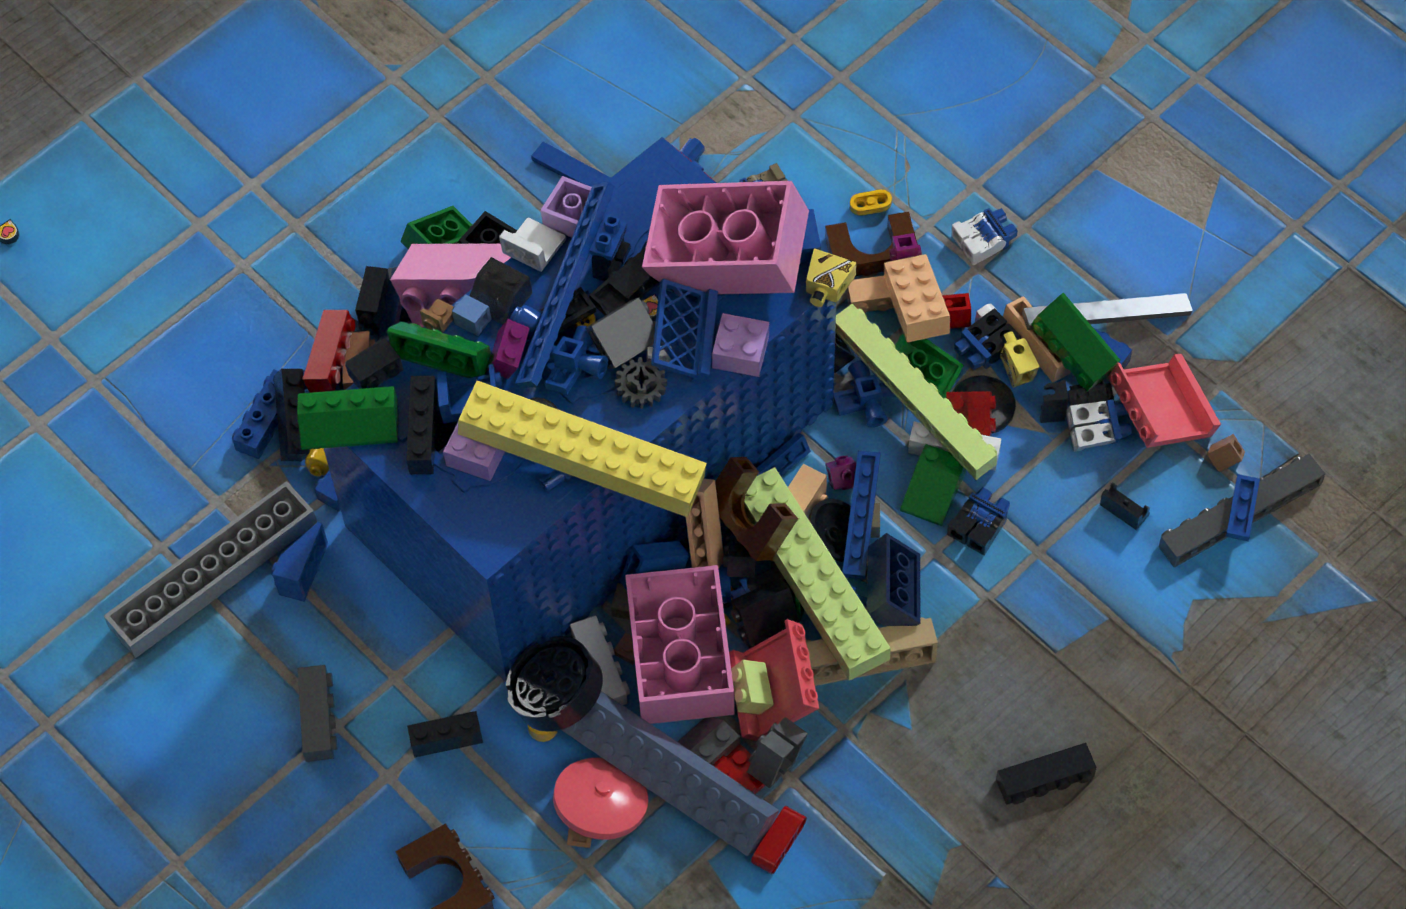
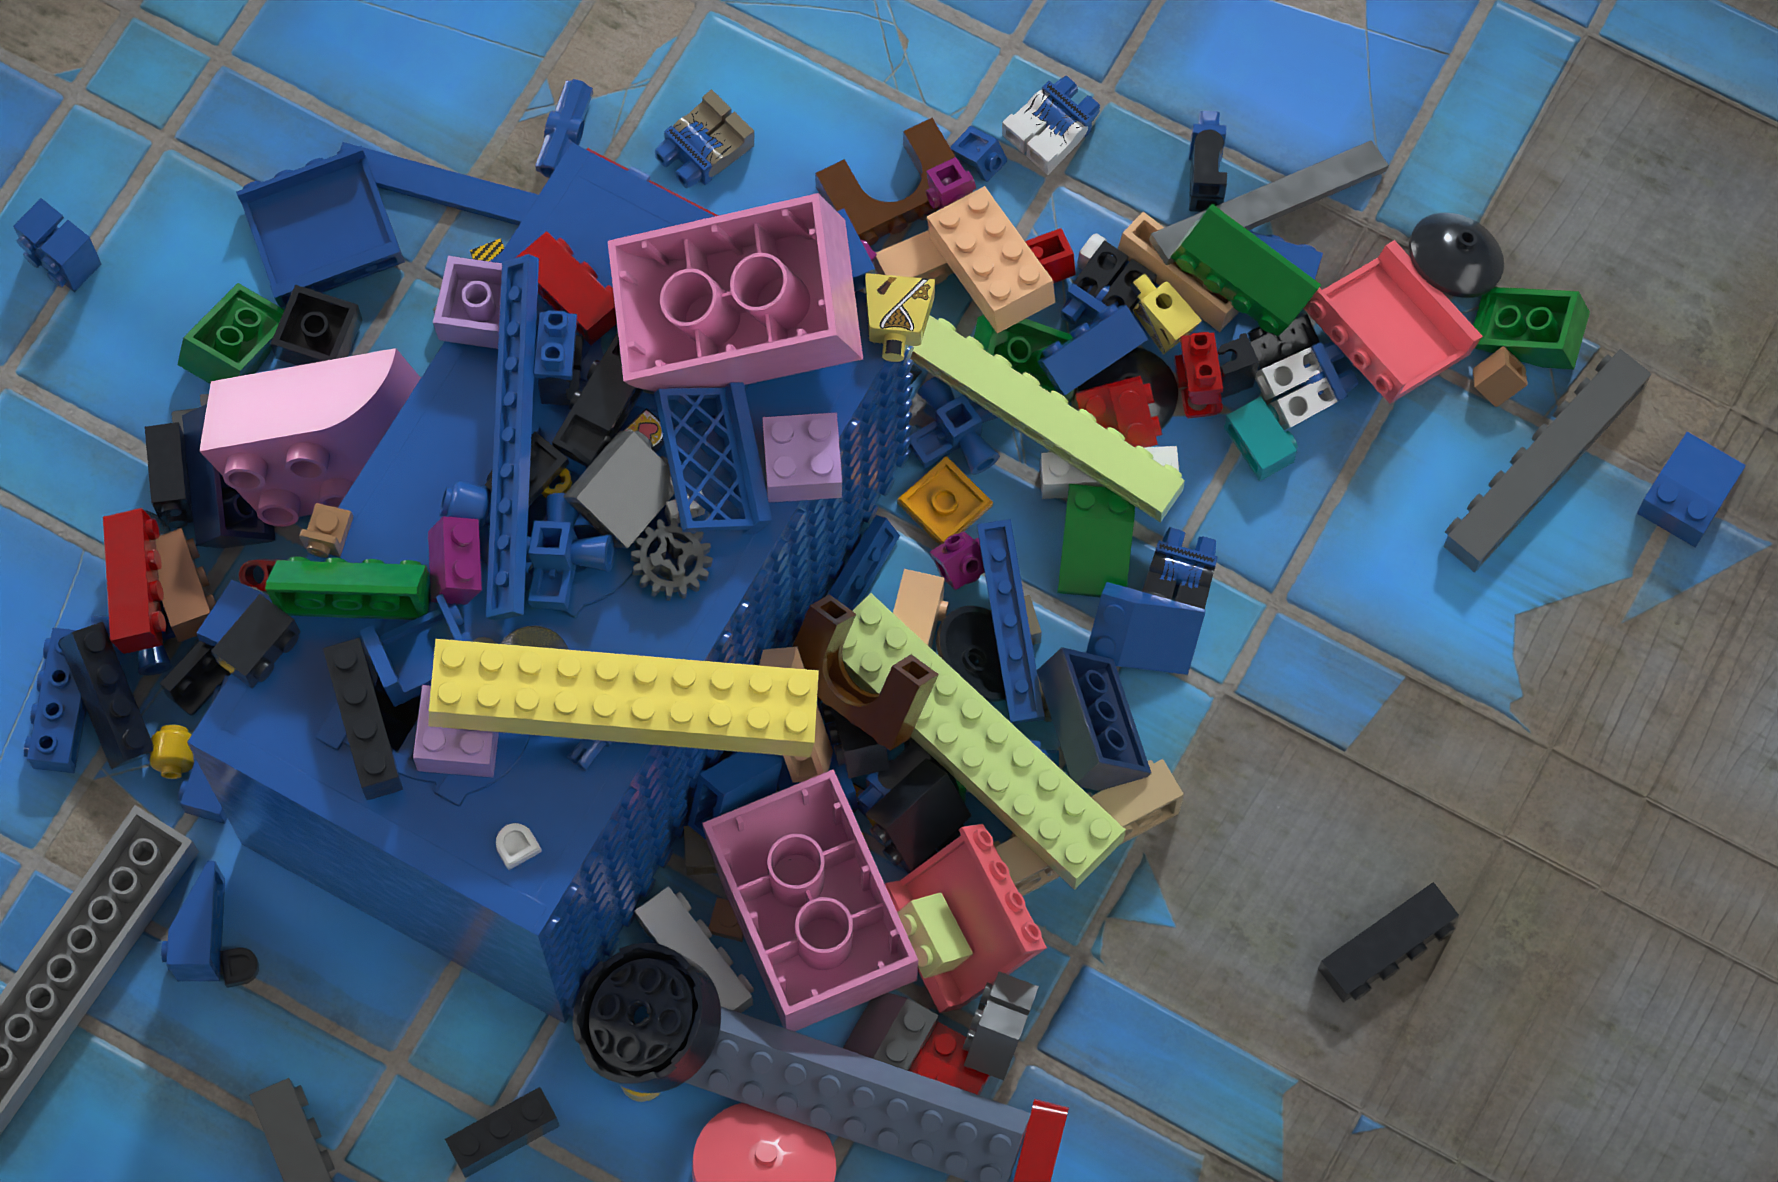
camera: 20 degrees left, 10 degrees up
green slope [297,386,398,450] -> none
medium blue brick [452,294,491,336] -> none
clear smoke slope [470,257,533,325] -> none
white bracket [499,218,566,272] -> none
yellow plate [850,189,892,216] -> none
black hinge [1100,482,1150,530] -> none
blue plate [1226,474,1260,541] -> none
none -> blue piece [13,198,101,292]
none -> black tile [220,948,259,988]
none -> blue panel [236,146,405,308]
none -> white tile [496,823,542,870]
none -> red brick [515,231,617,345]
none -> light orange tile [897,456,993,545]
none -> blue bracket [950,126,1007,182]
none -> blue brick [1037,304,1148,395]
none -> blue slope [1086,582,1206,675]
none -> red hips [1174,332,1223,418]
none -> black hips [1189,111,1227,212]
none -> teal brick [1224,396,1298,481]
none -> black dish [1408,212,1504,298]
none -> green slope [1473,287,1590,370]
none -> blue slope [1637,432,1746,548]

